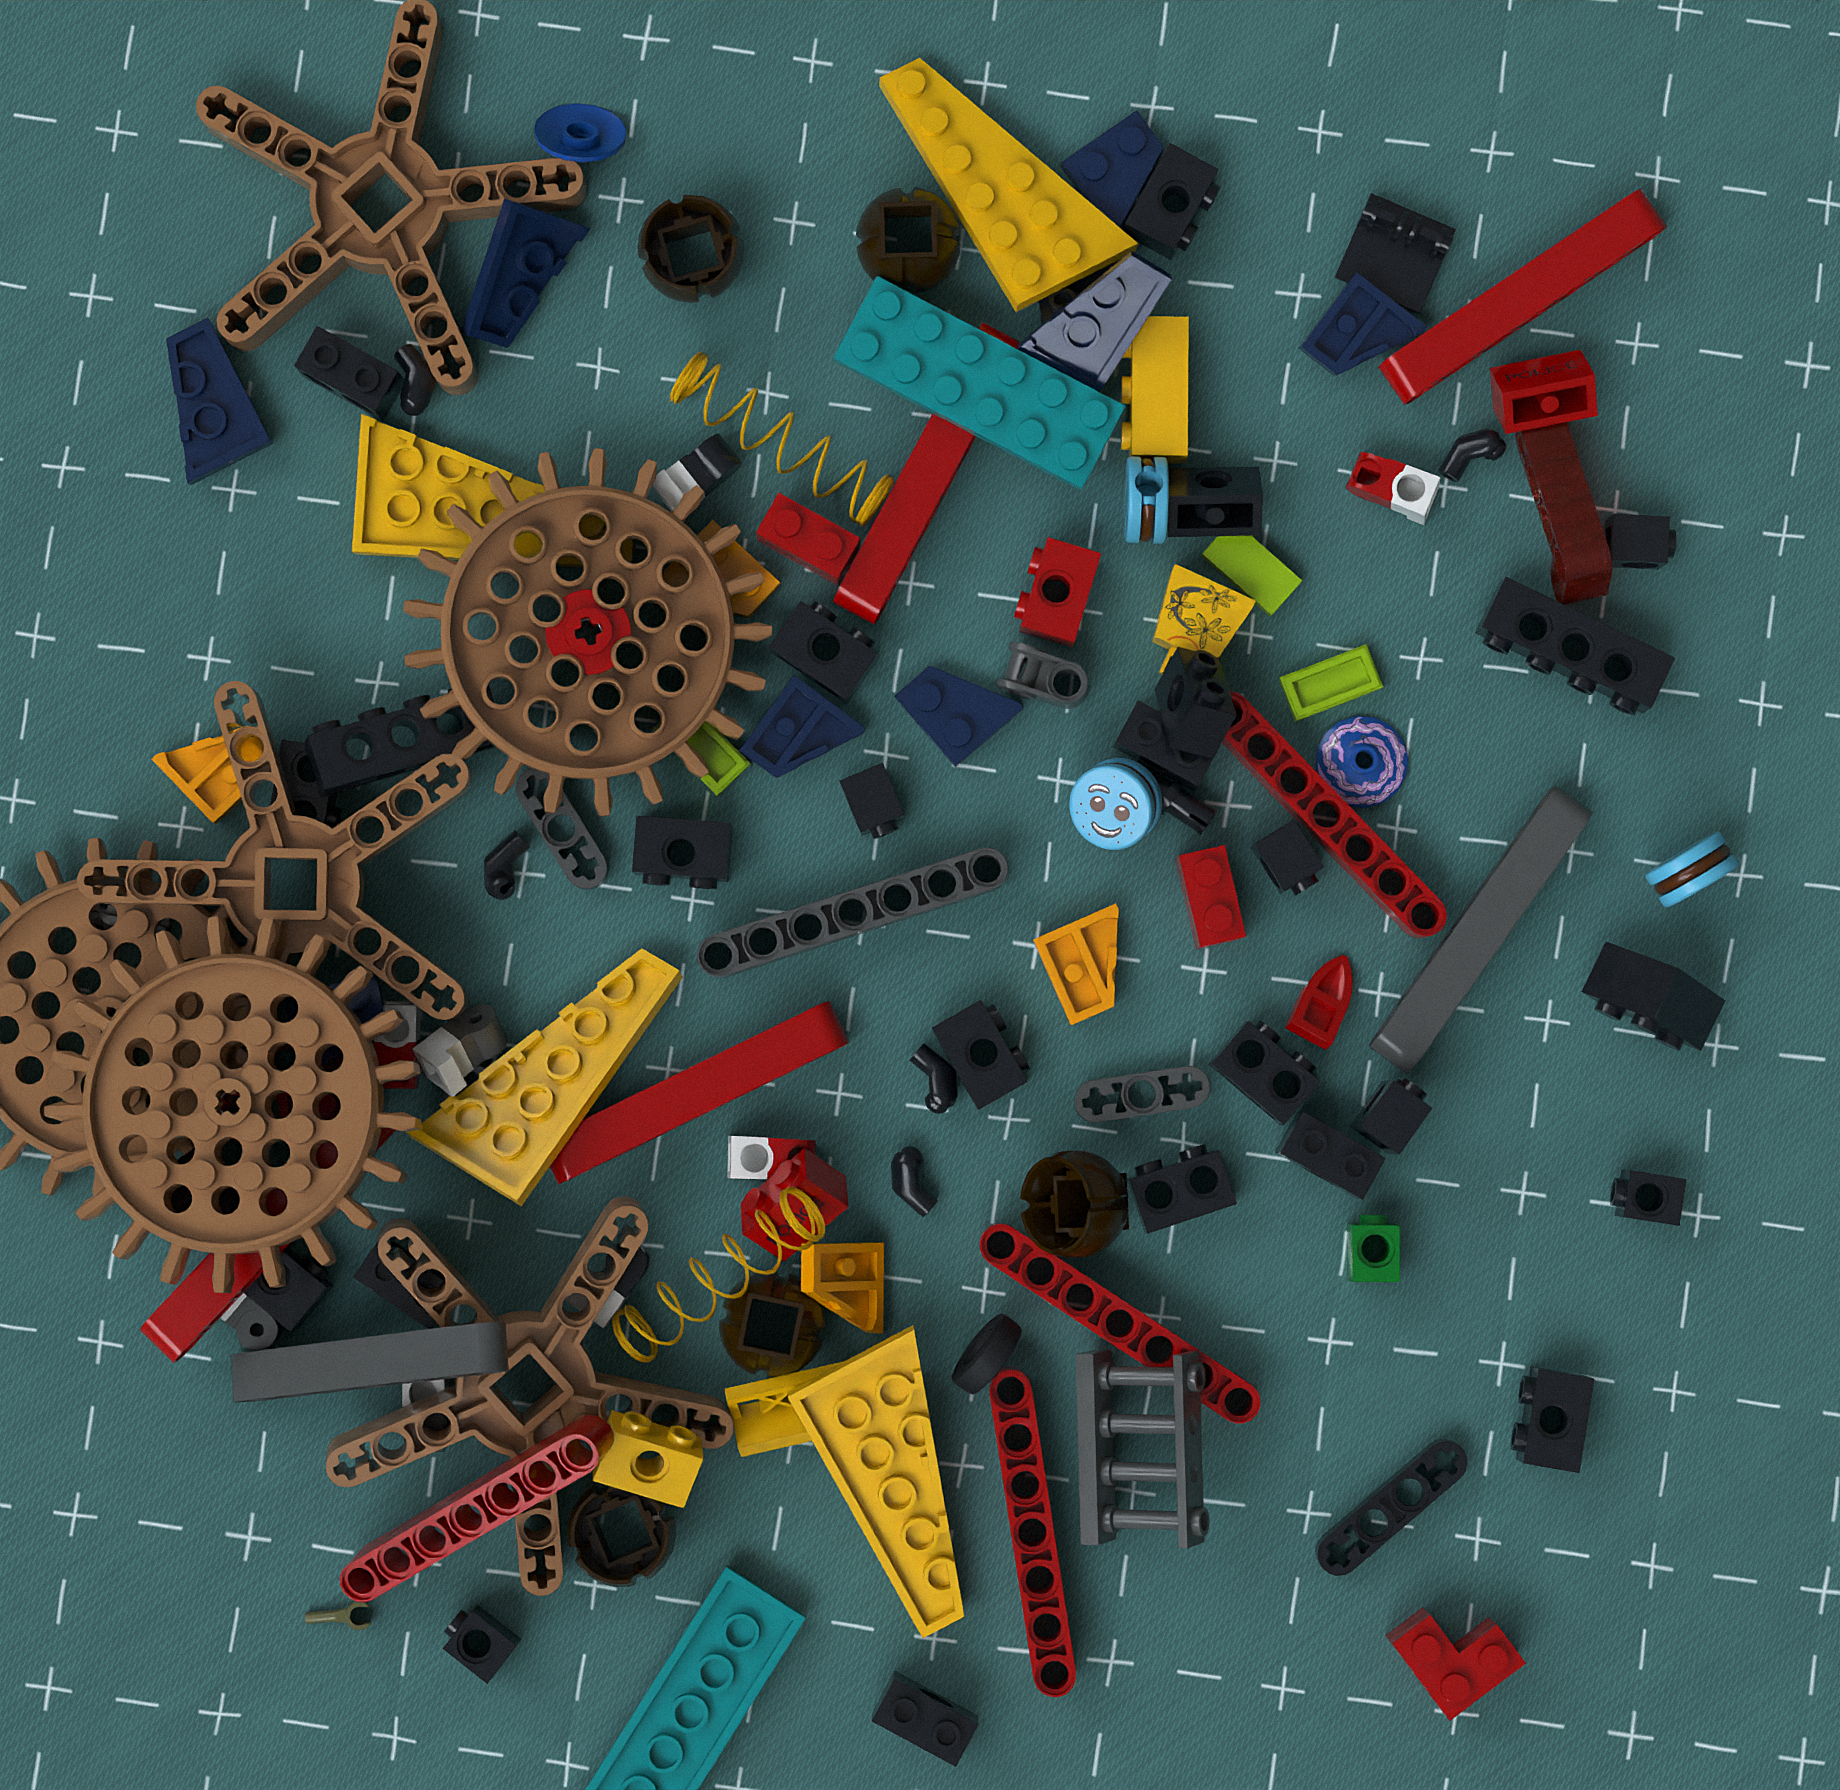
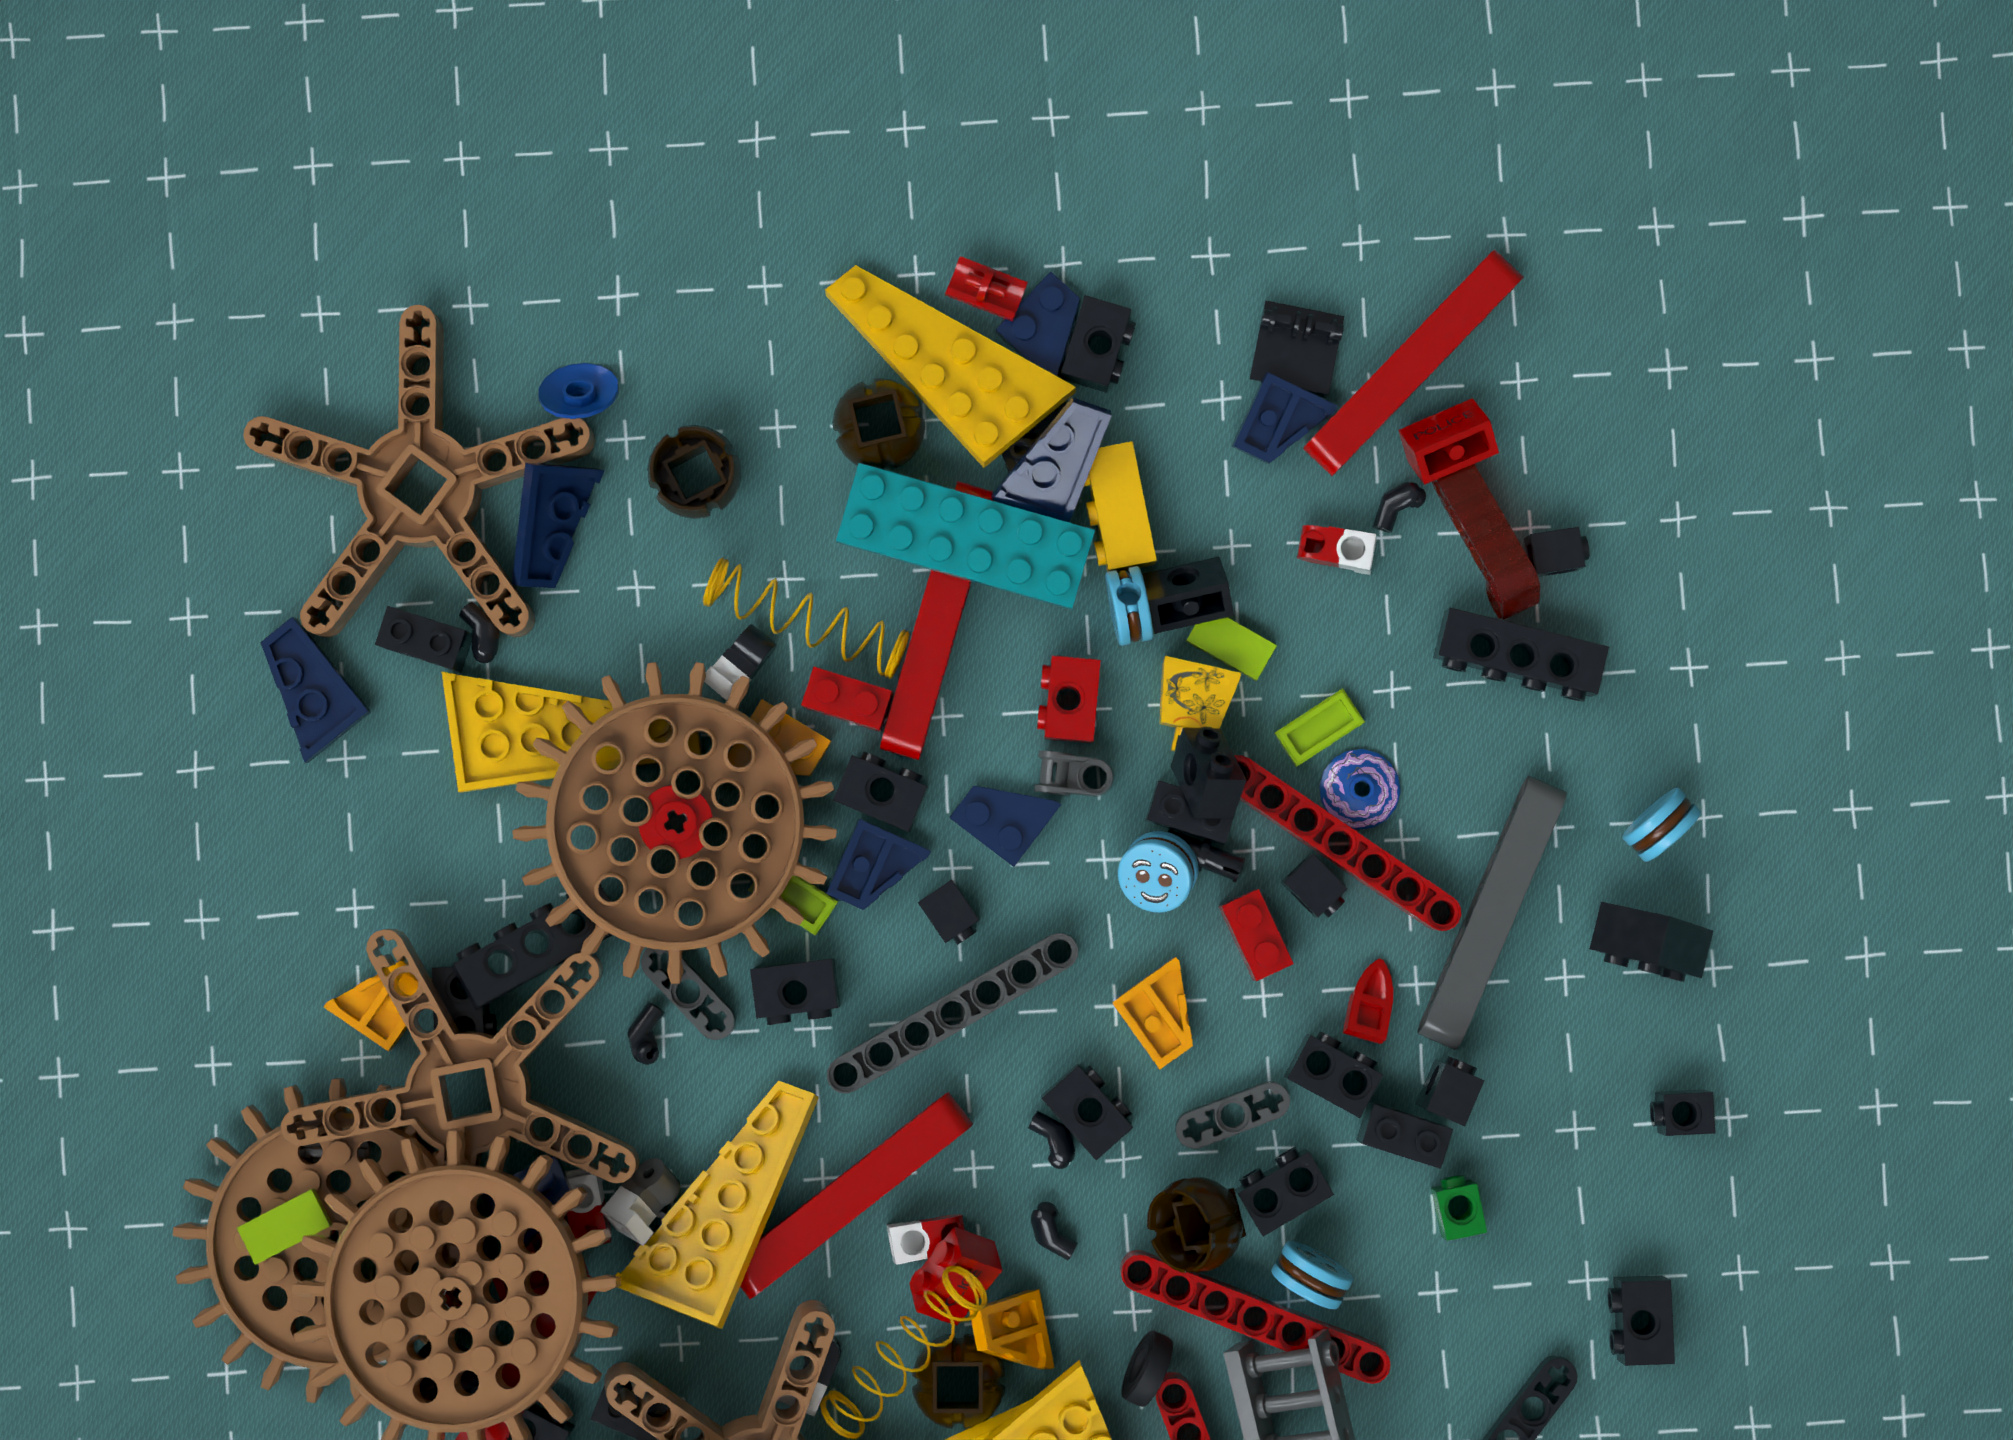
camera: 10 degrees left, 0 degrees up
none -> lime tile [237,1188,333,1265]
none -> red hips [945,256,1028,322]
none -> medium azure head [1271,1241,1353,1309]

